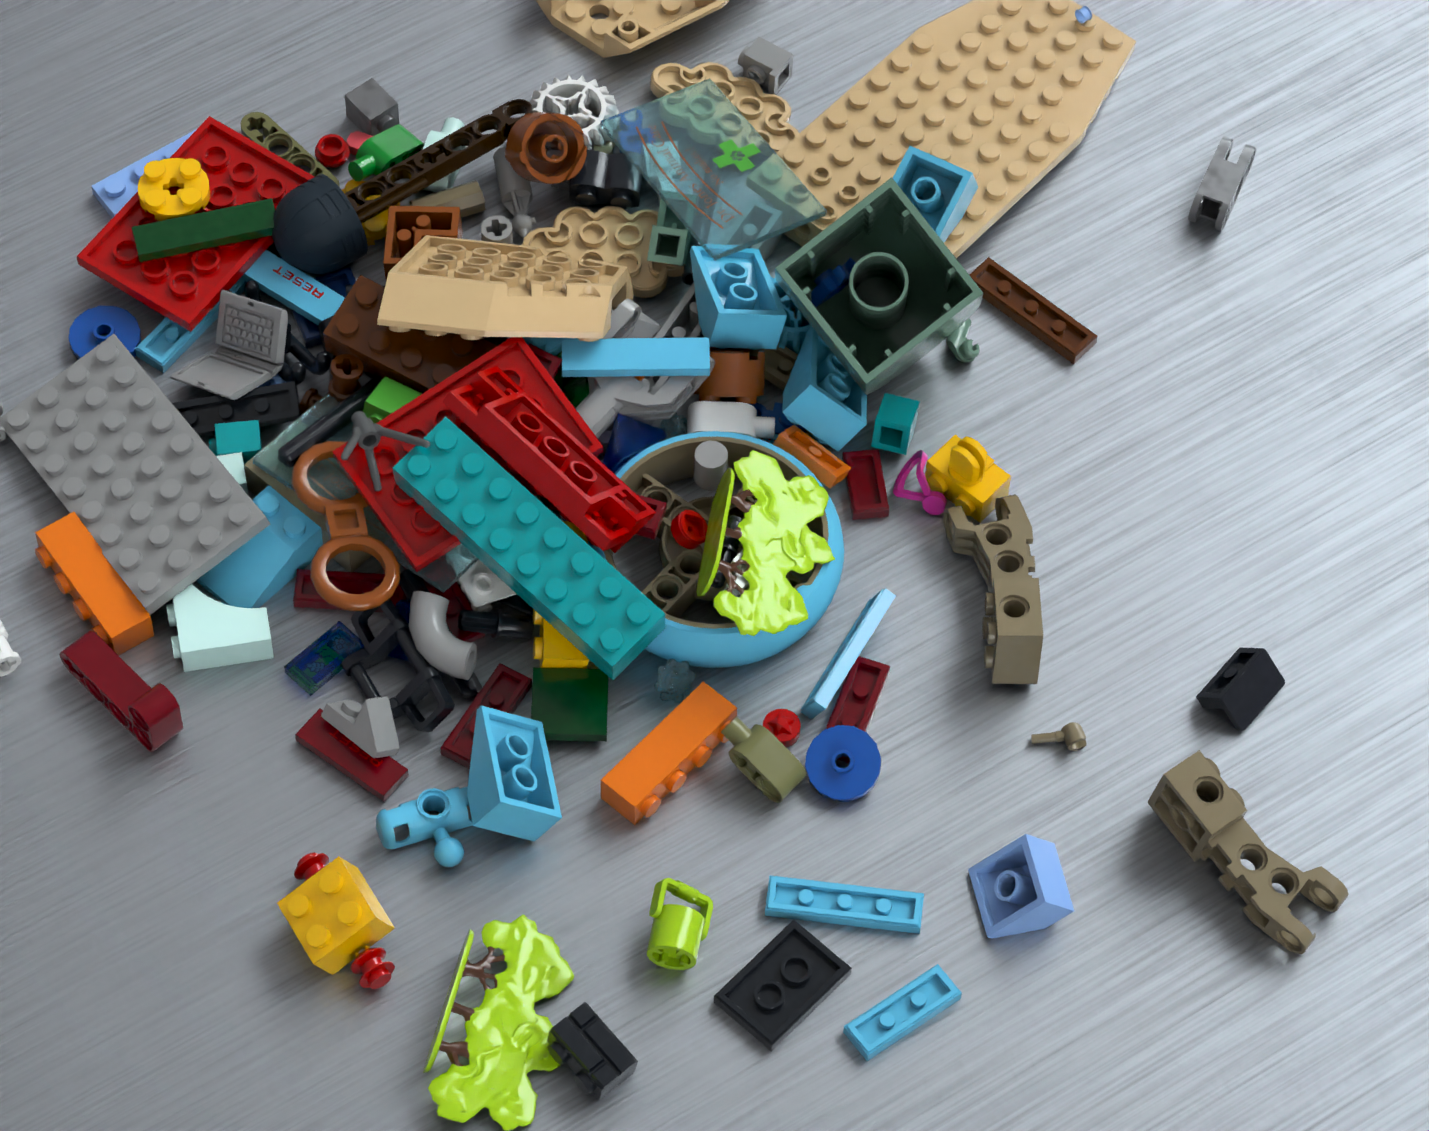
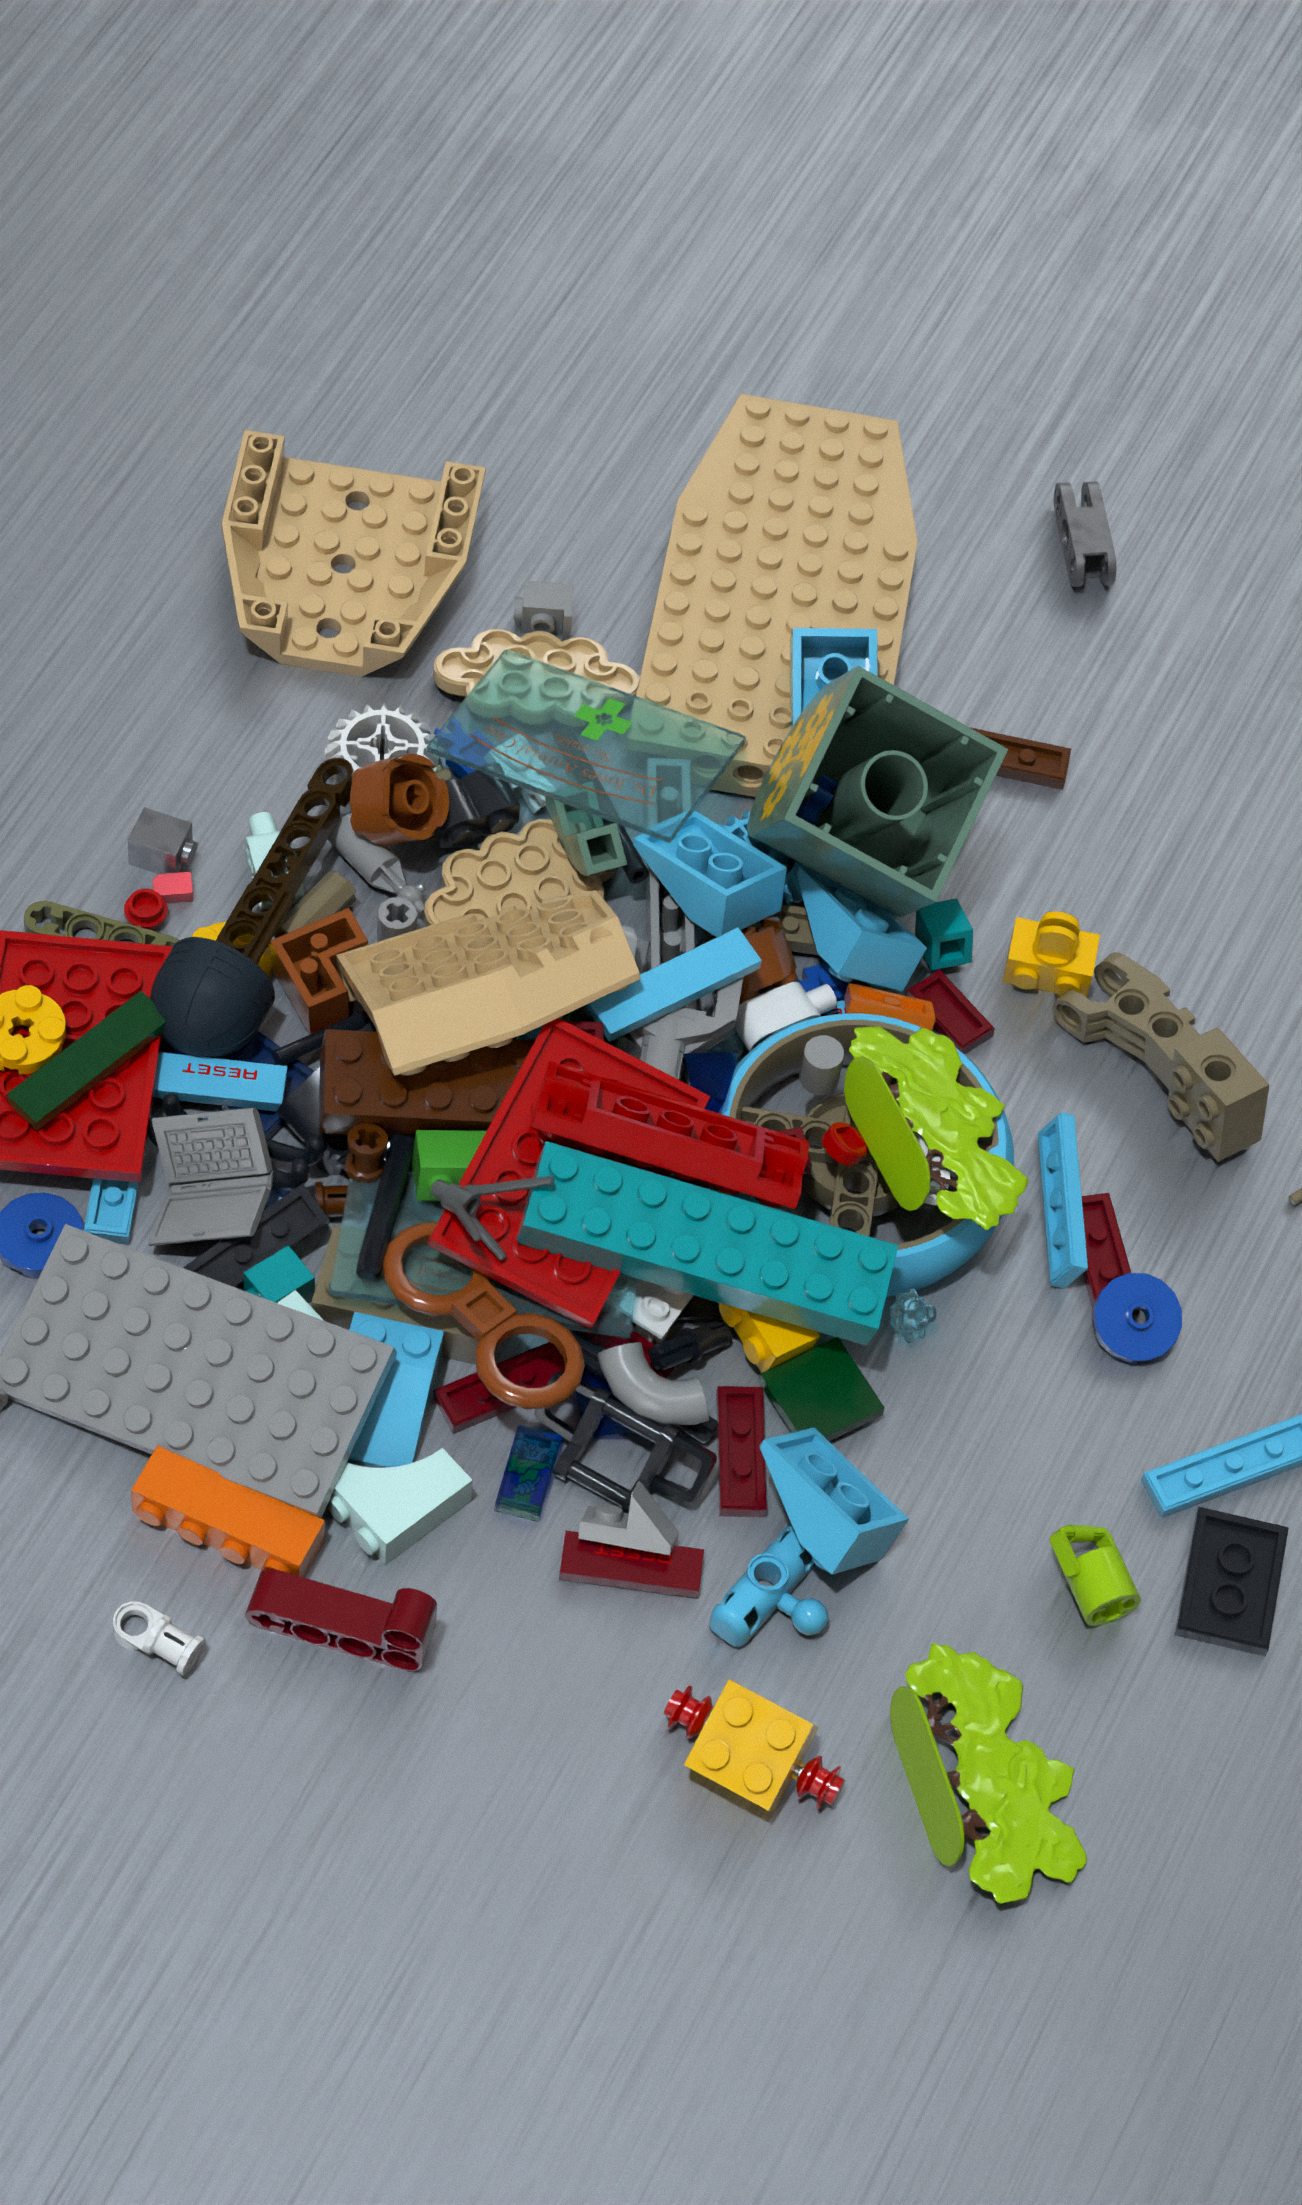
camera: 35 degrees left, 0 degrees up
green piece [348,124,424,182] -> none
black brick [547,1002,638,1100] -> none
orange brick [601,681,737,825] -> none
olive piece [721,716,806,803] -> none
red tile [763,709,801,748] -> none
dark pink piece [893,450,947,515] -> none
light blue piece [1075,6,1092,24] -> none

